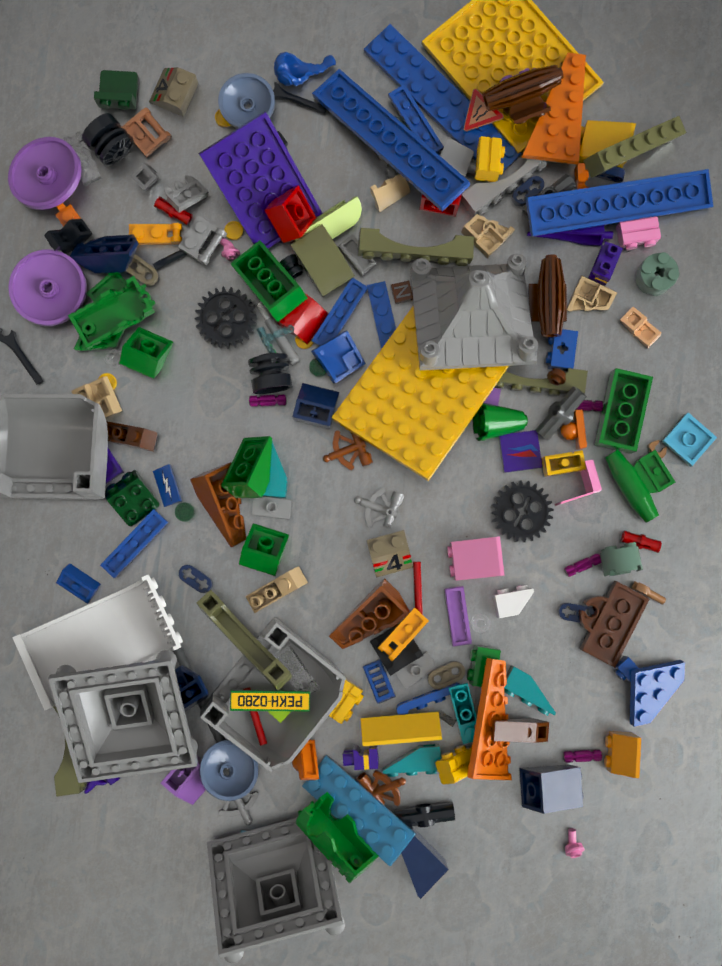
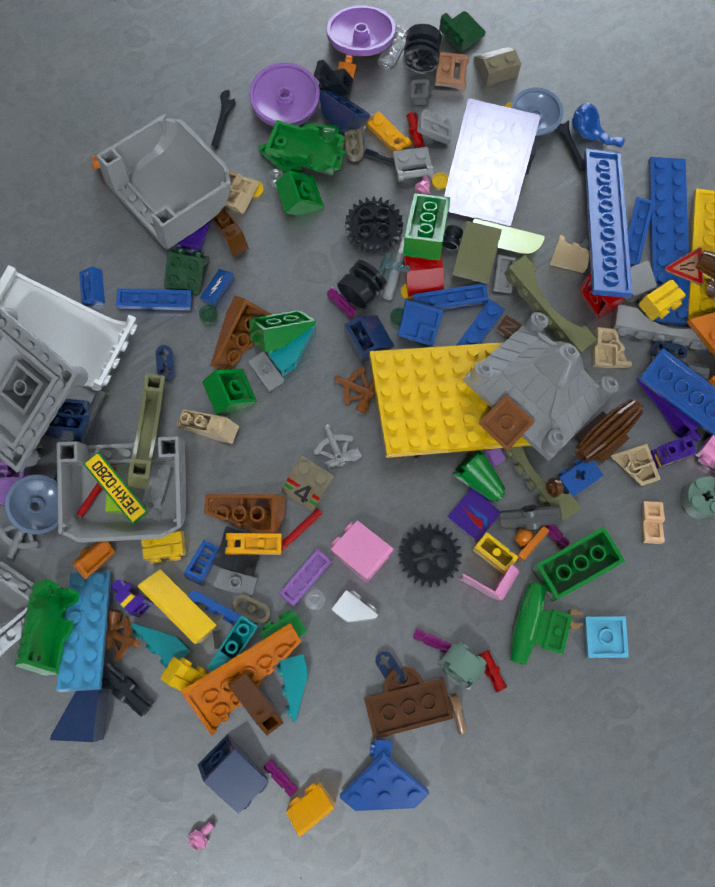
camera: 50 degrees right, 10 degrees down
red slope [264,185,317,243] -> none
none -> dark orange tile [478,395,535,451]

